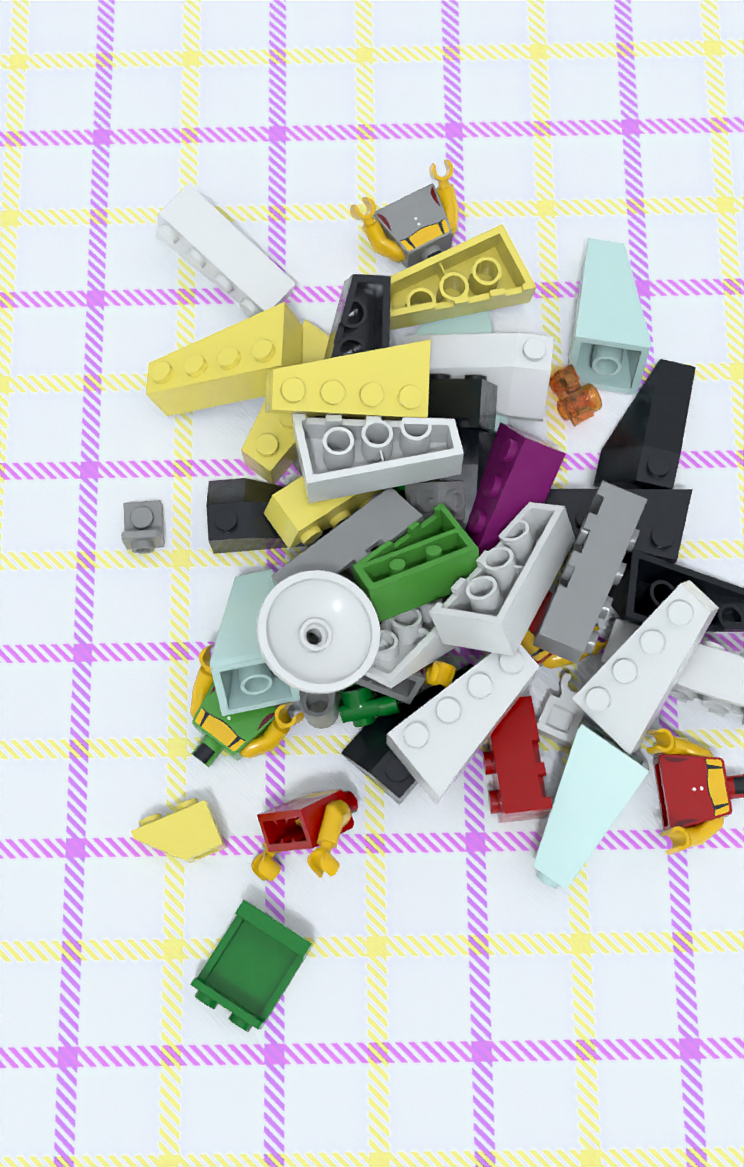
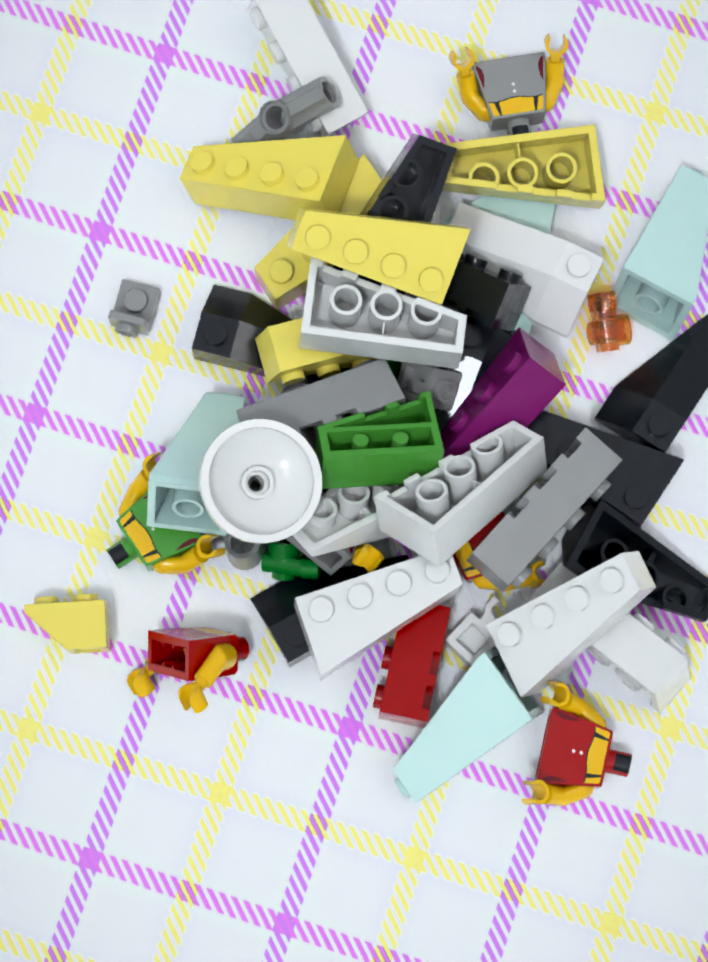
camera: 15 degrees right, 5 degrees up
green panel [190,900,314,1032] -> none
none -> light grey piece [231,77,339,143]

